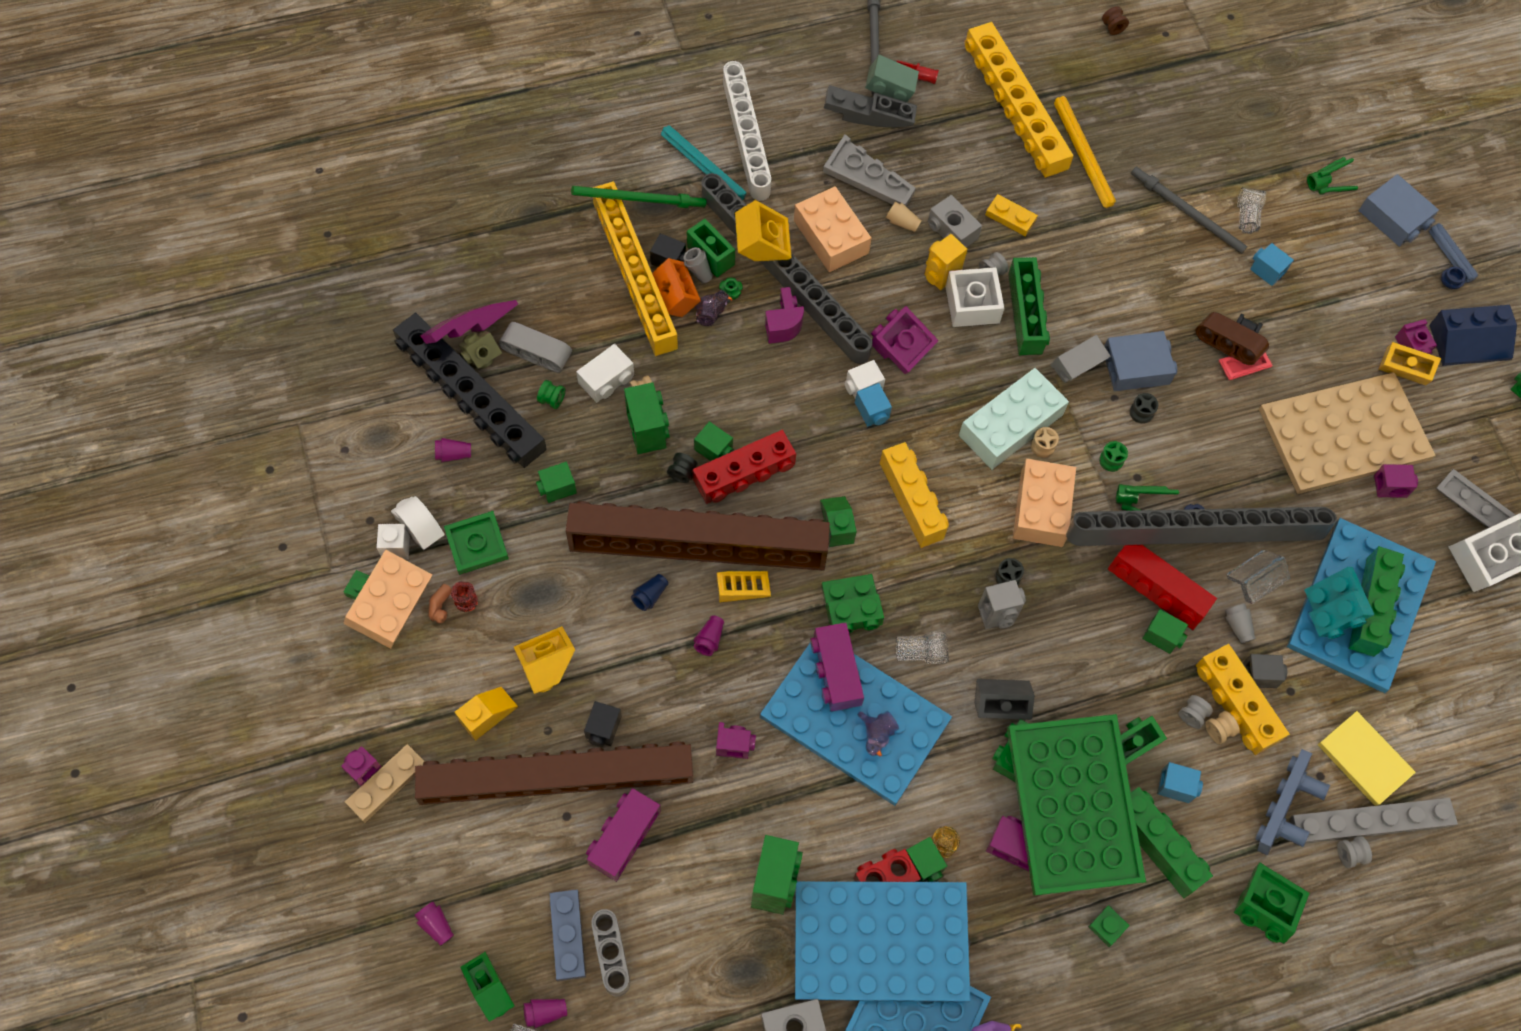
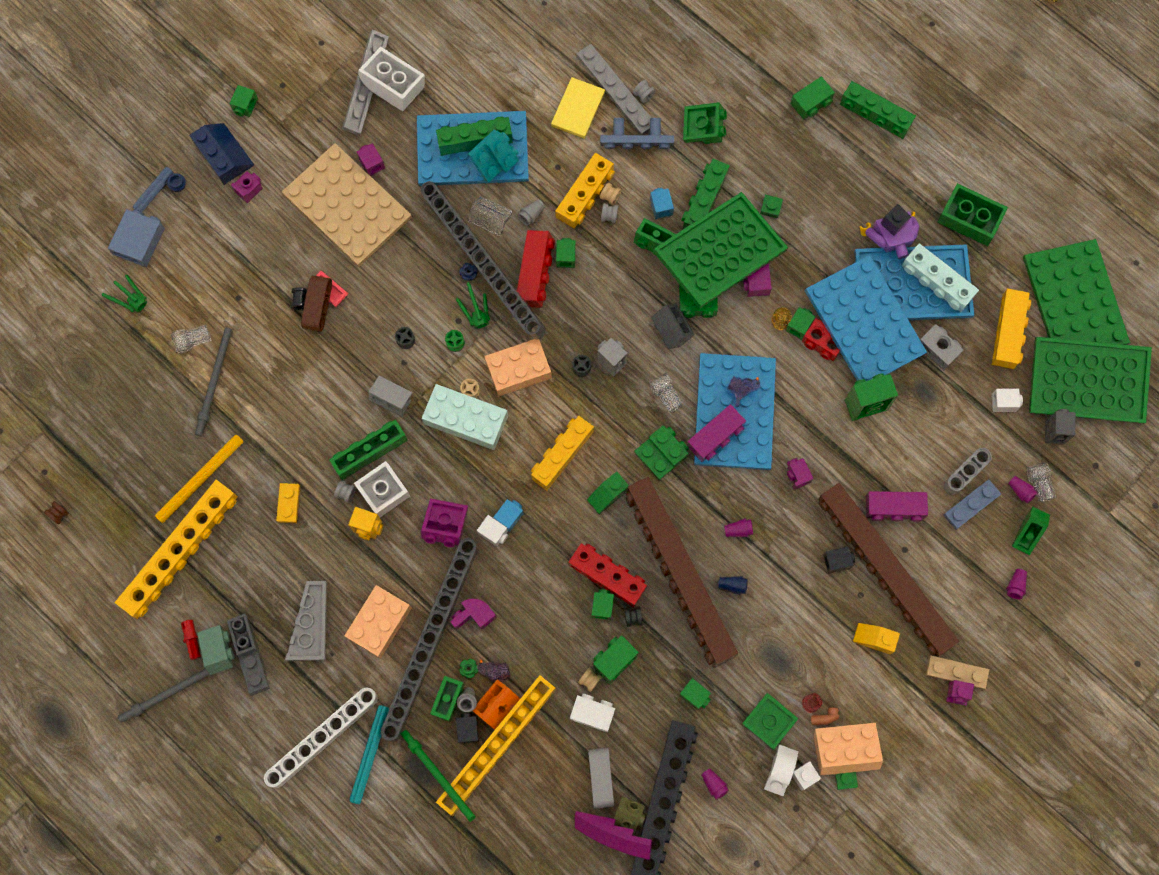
camera: 115 degrees left, 10 degrees up
yellow slope [514,626,575,694] -> none
green wheel [537,380,566,409] -> none
yellow slope [716,571,771,603] -> none
yellow slope [735,200,792,261] -> none
tan cone [886,202,922,233] -> none
light grey brick [928,195,982,247] -> none
sand blue brick [1104,331,1177,391] -> none
dark grey brick [1243,654,1288,689] -> none
dark azure brick [1250,243,1294,286] -> none
yellow brick [1378,342,1441,386] -> none

